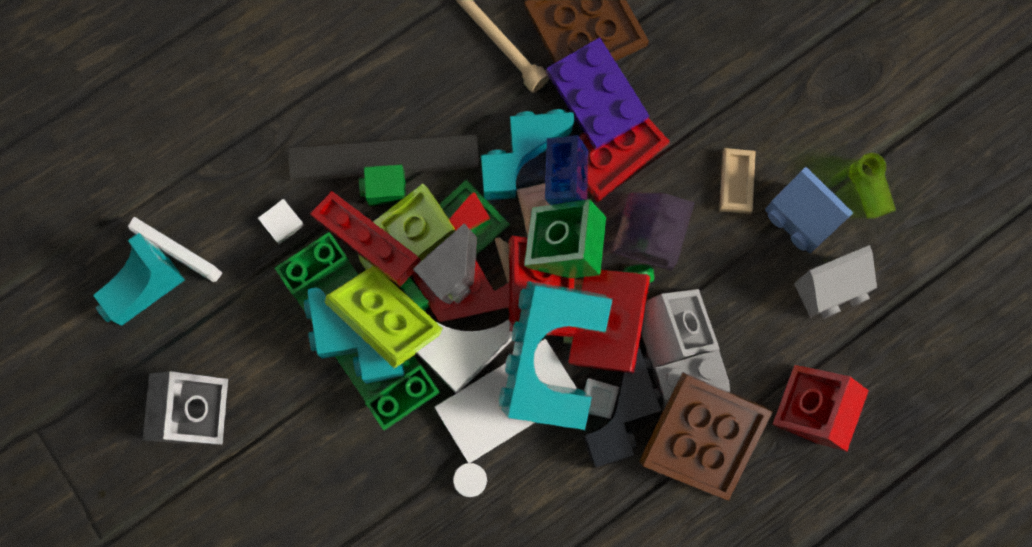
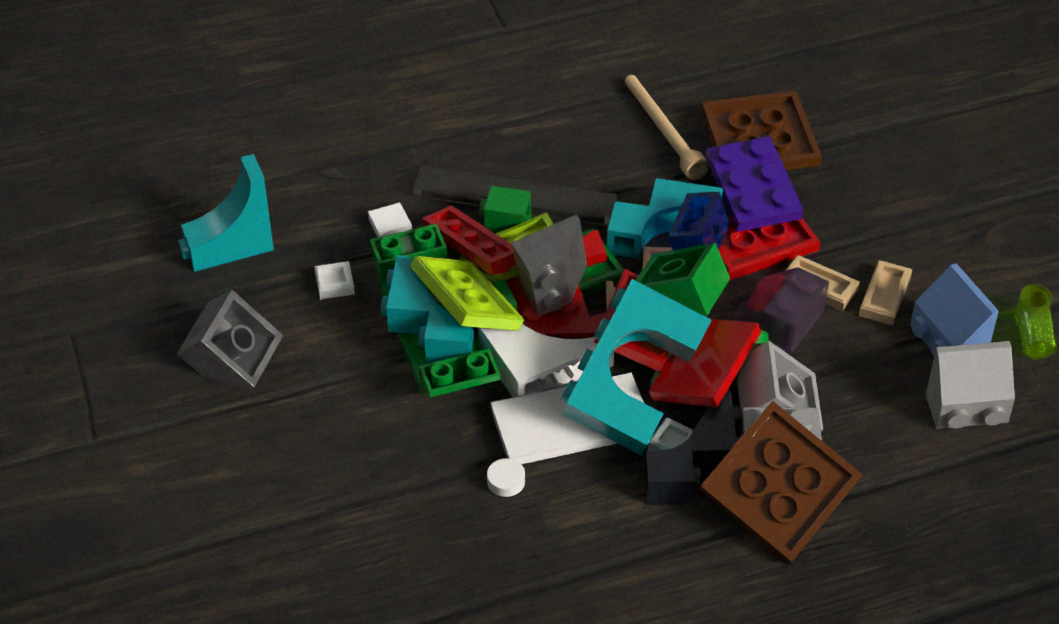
camera: 20 degrees right, 30 degrees down
white tile [128,217,222,282] -> none
red slope [773,365,869,452] -> none
none -> white tile [314,261,355,300]
none -> tan tile [780,255,860,312]

